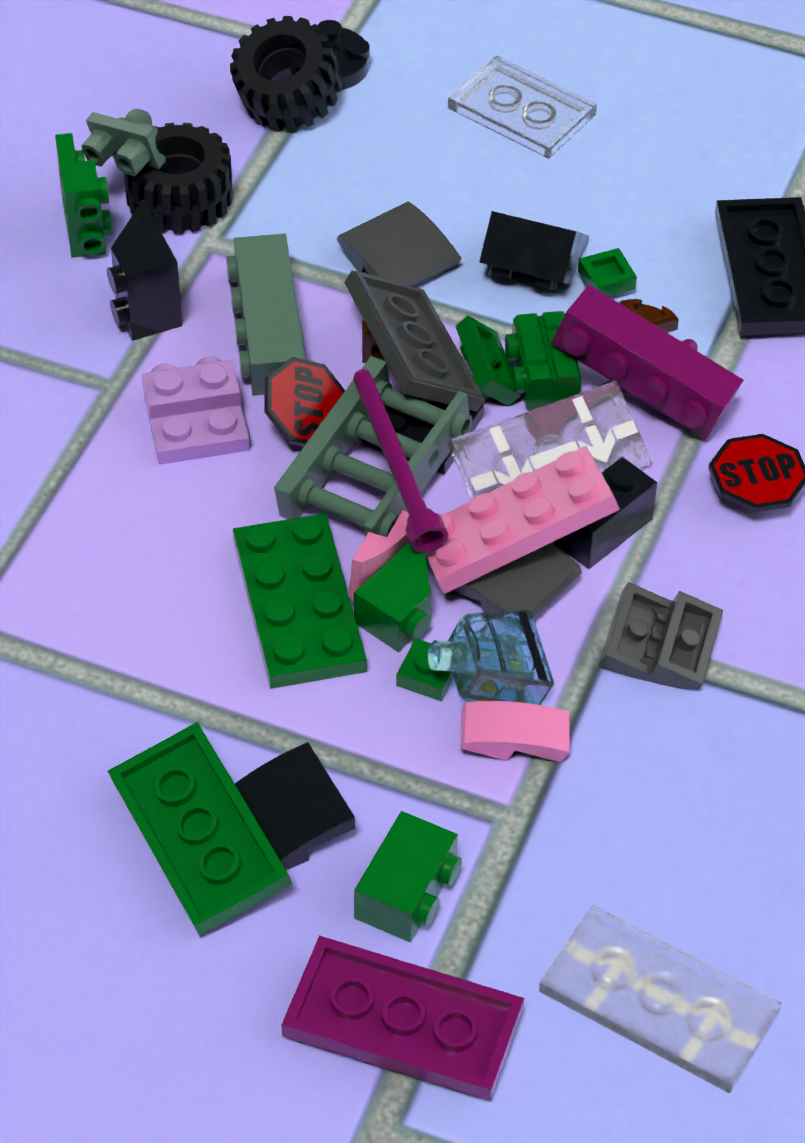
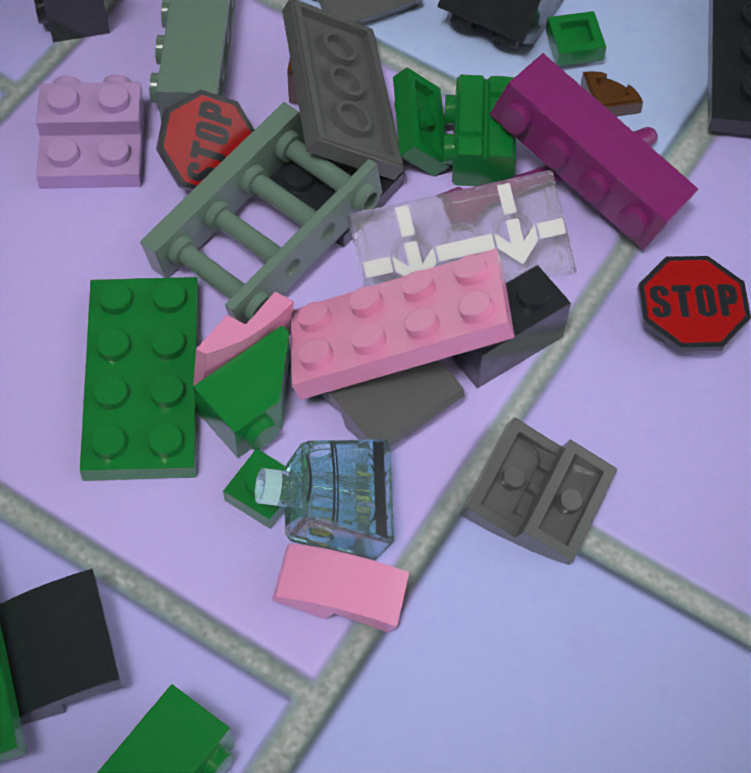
camera: 10 degrees right, 10 degrees up
magenta piece [353,369,448,553] -> none

